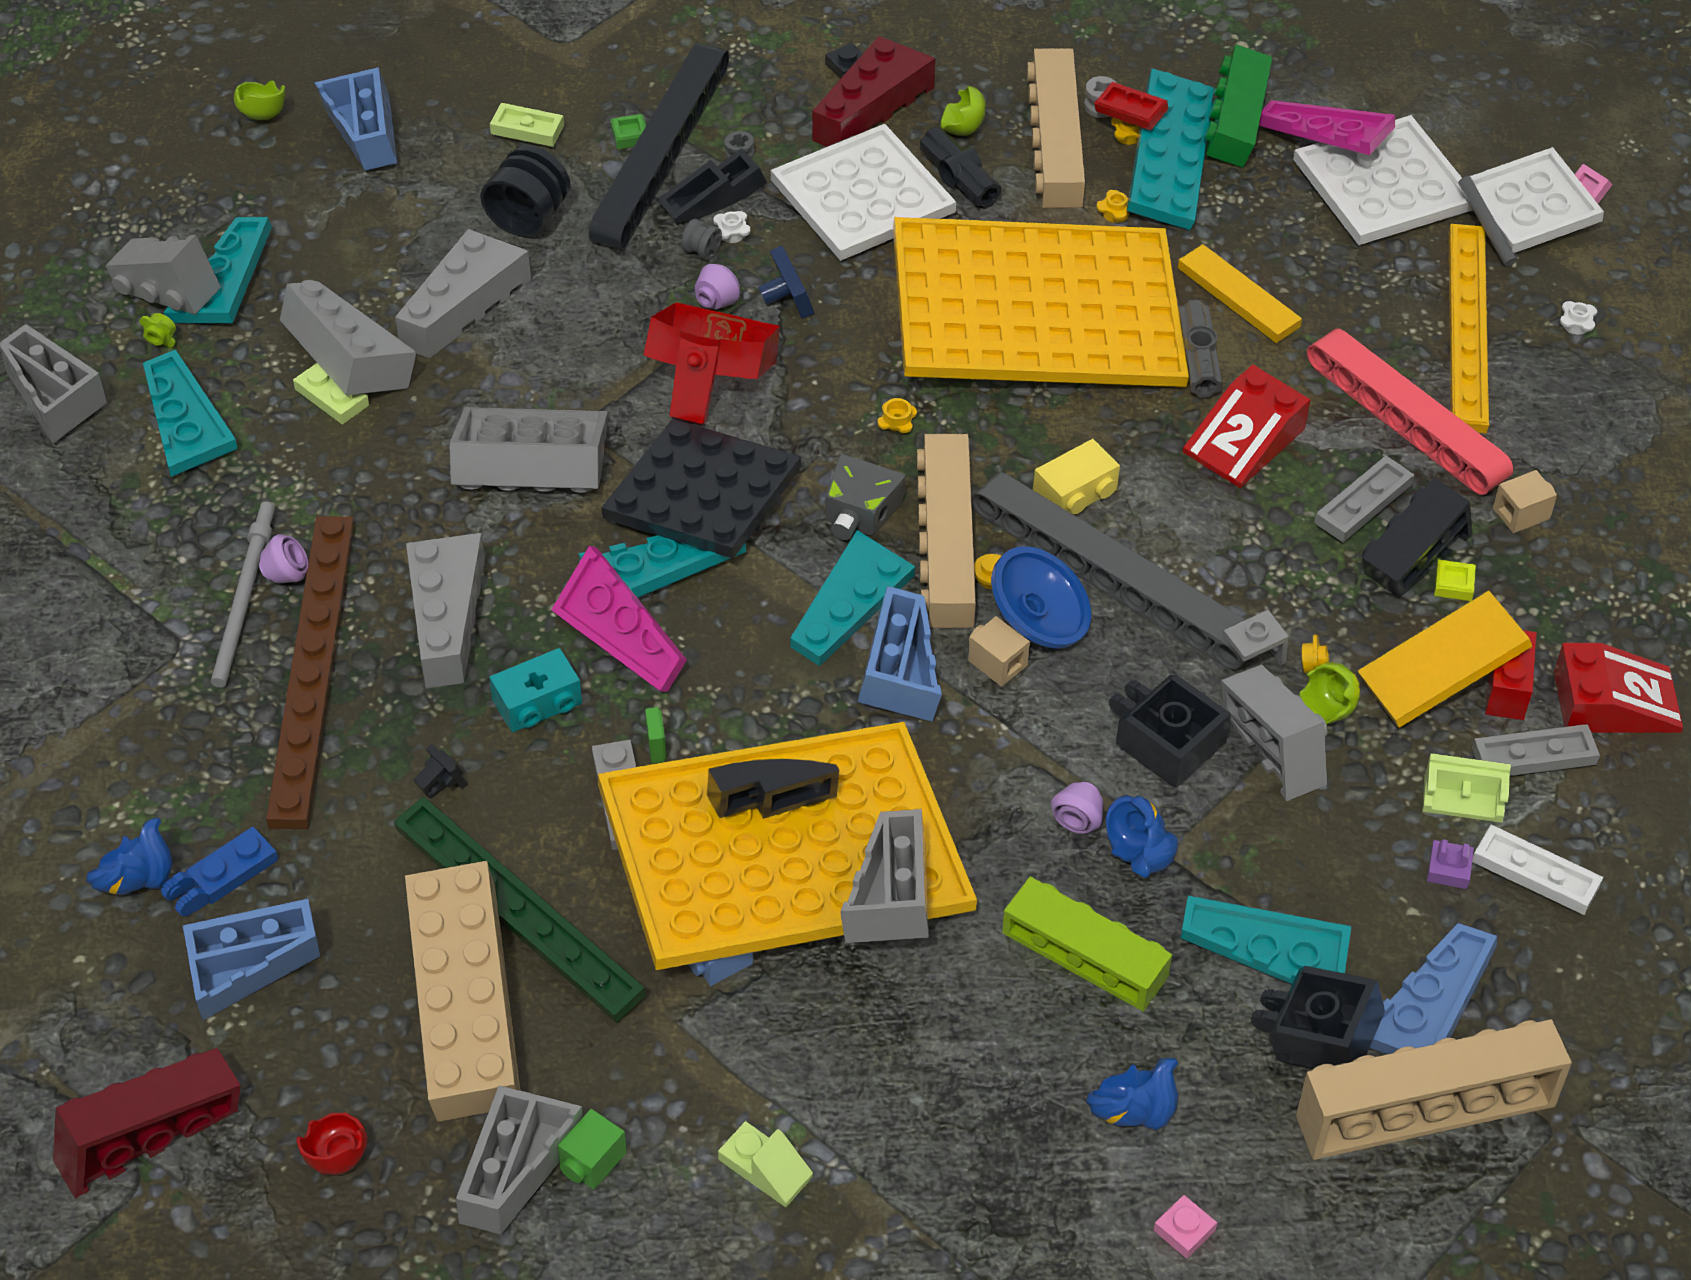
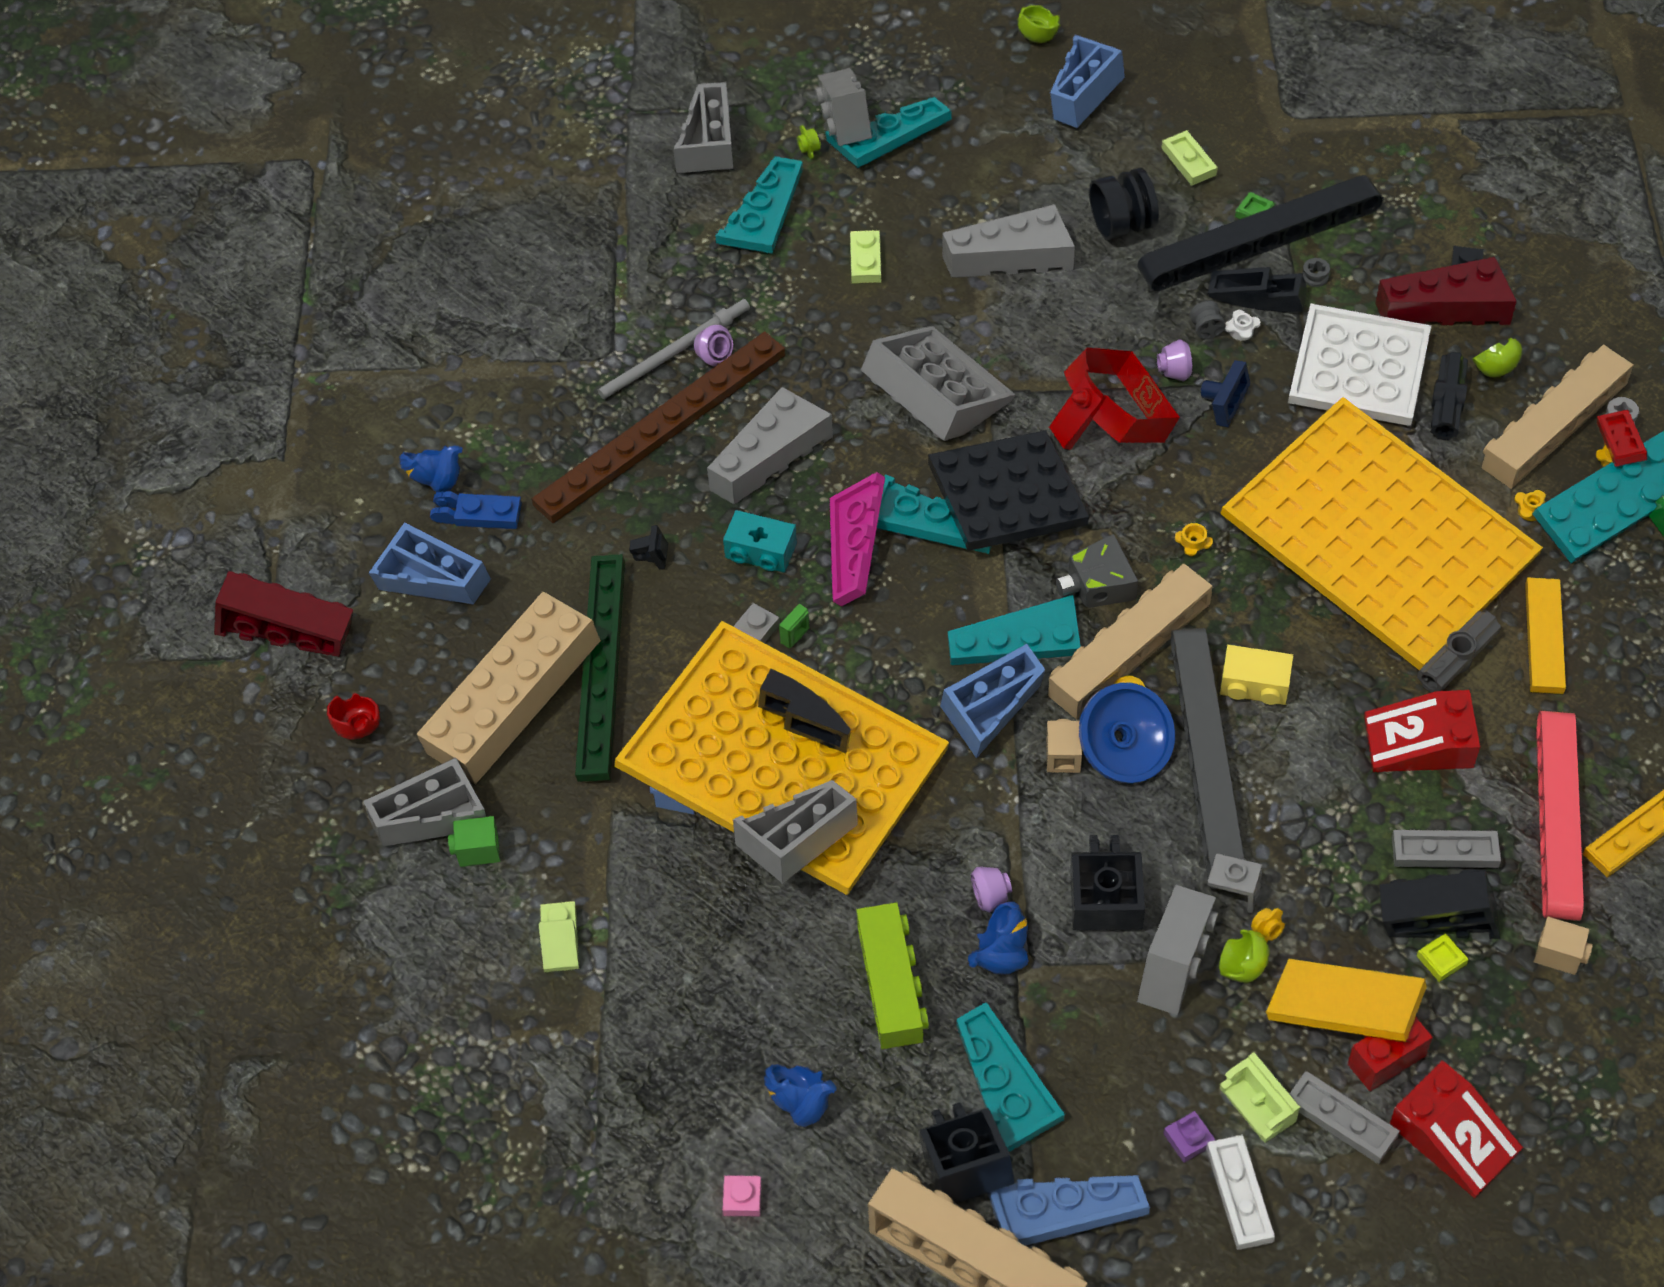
camera: 50 degrees right, 5 degrees up
light grey wedge [280,280,416,395] -> none

